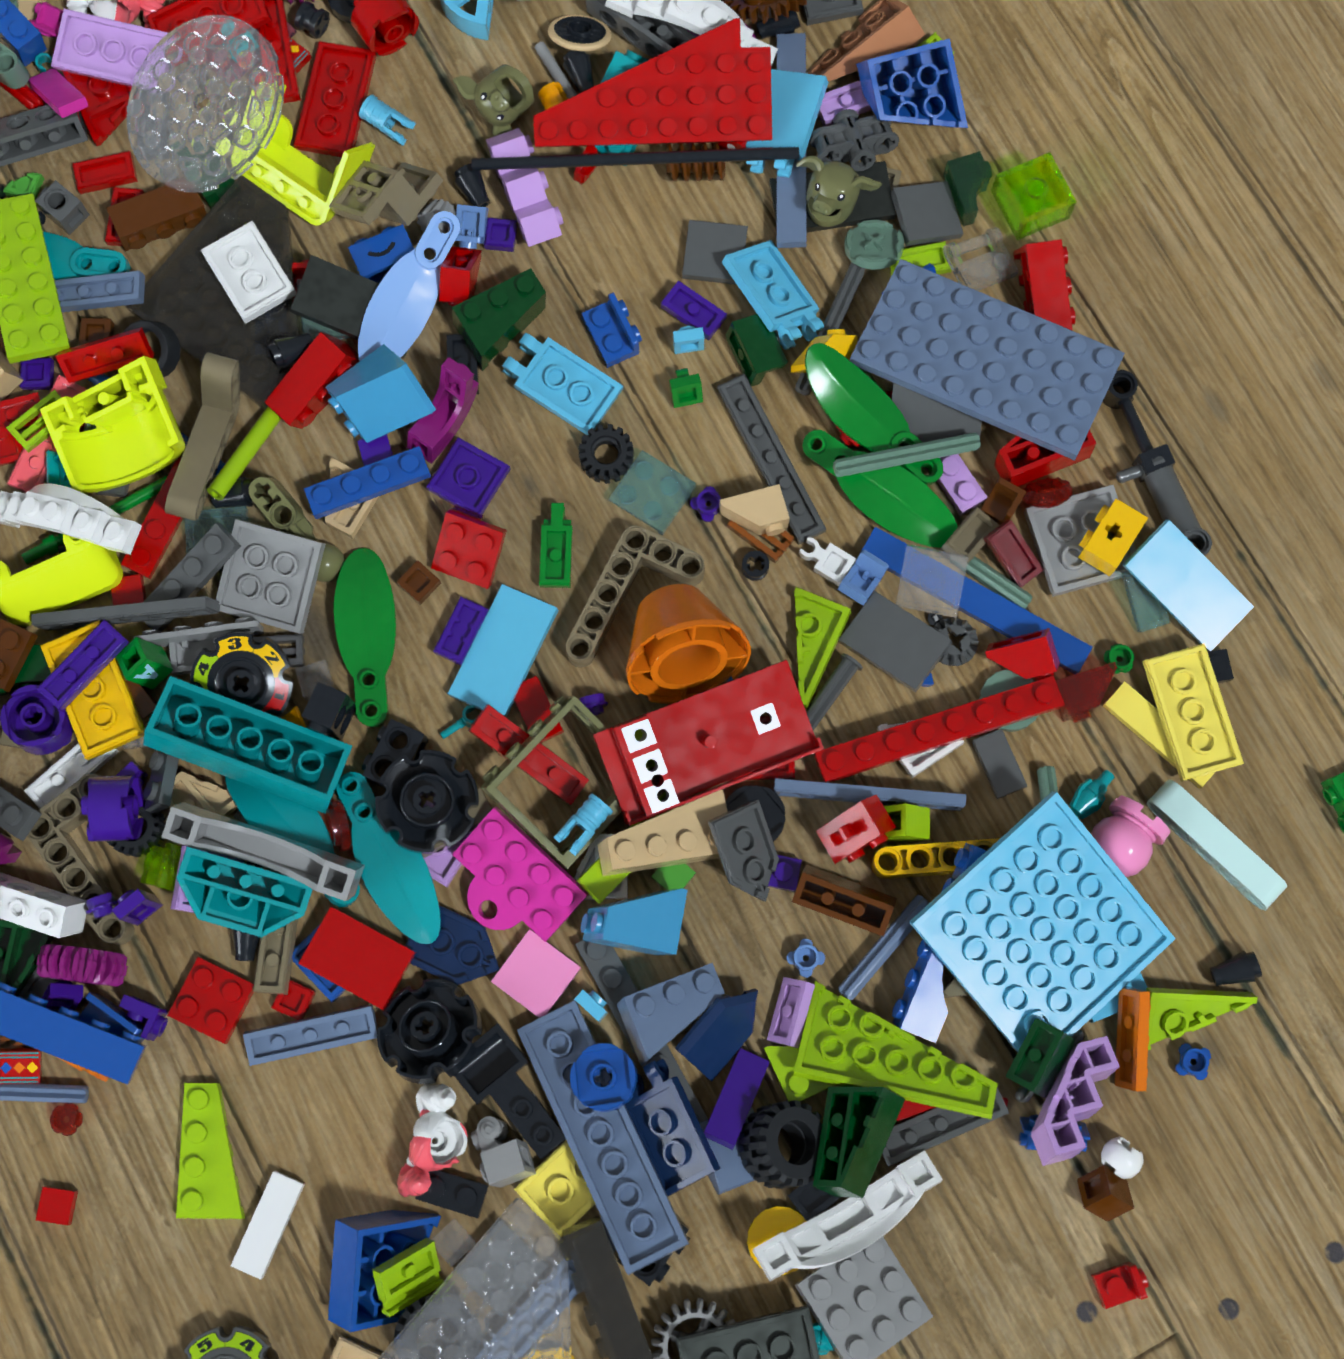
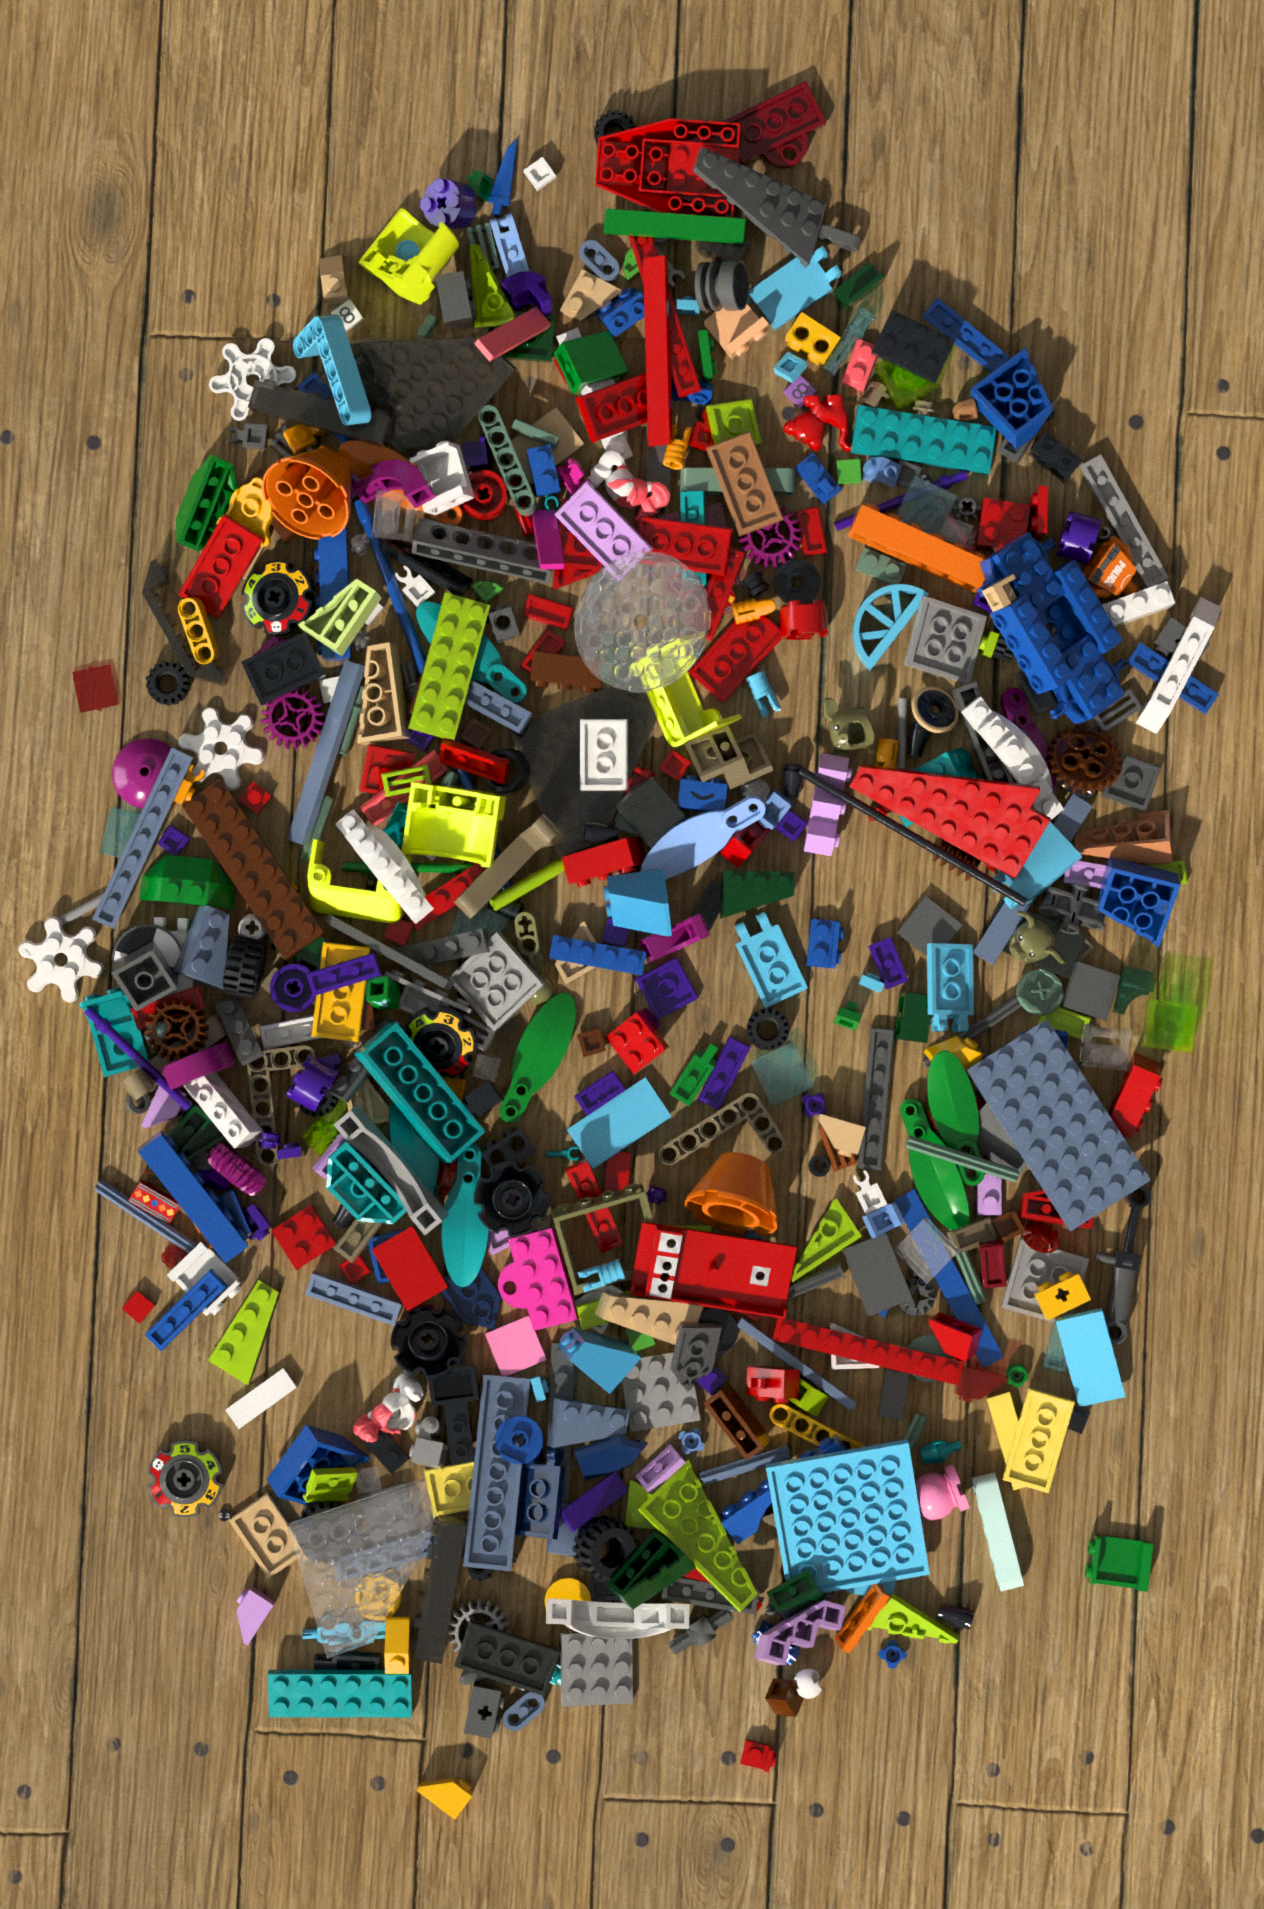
camera: 35 degrees right, 10 degrees up
none -> blue tile [145,1269,228,1351]
none -> white panel [167,1241,243,1316]
none -> light grey plate [622,1352,700,1432]
none -> red plate [659,750,691,783]
none -> dark grey axle [669,1609,734,1654]
none -> dark purple tile [698,1036,750,1110]
none -> light orange hinge [731,598,776,624]

